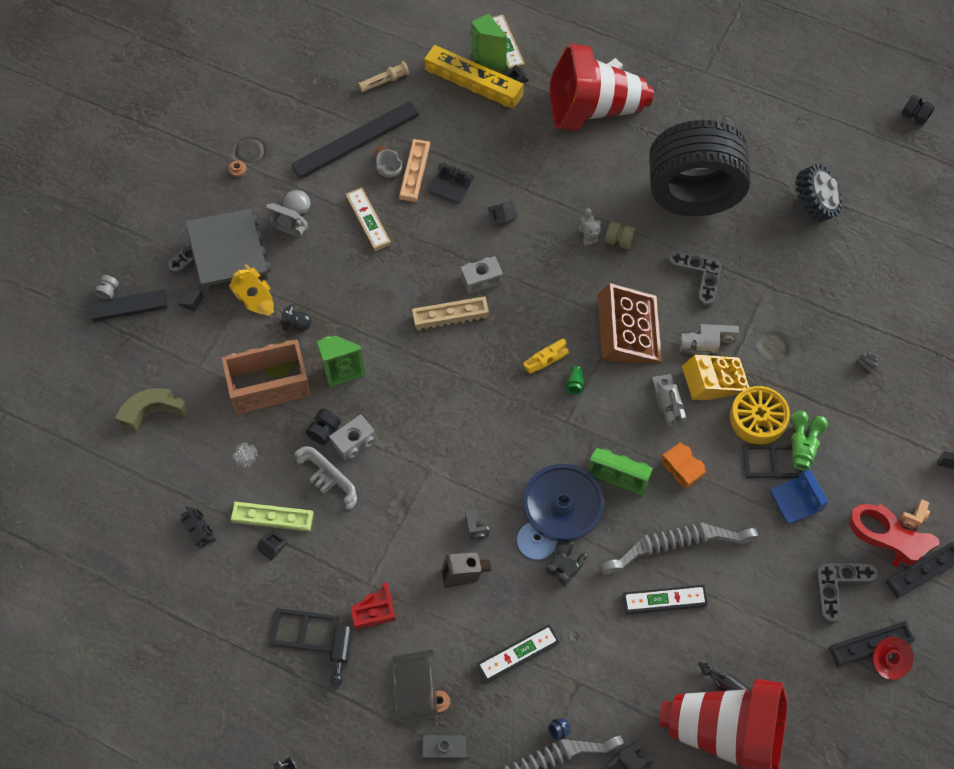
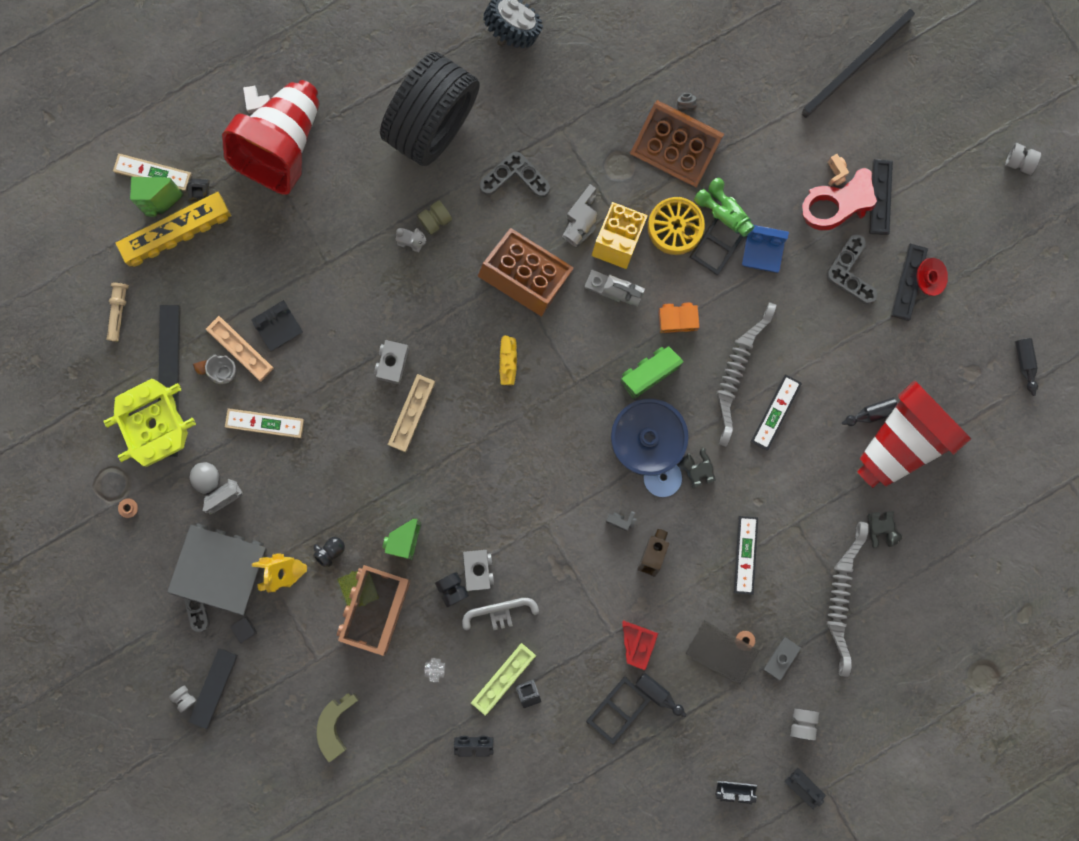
camera: 60 degrees left, 20 degrees up
black panel [488,201,517,225] -> none
dark blue plate [548,718,570,740] -> none
green cone [565,366,584,395] -> none
none -> neon yellow piece [104,379,196,467]
none -> dark orange slope [630,100,724,188]

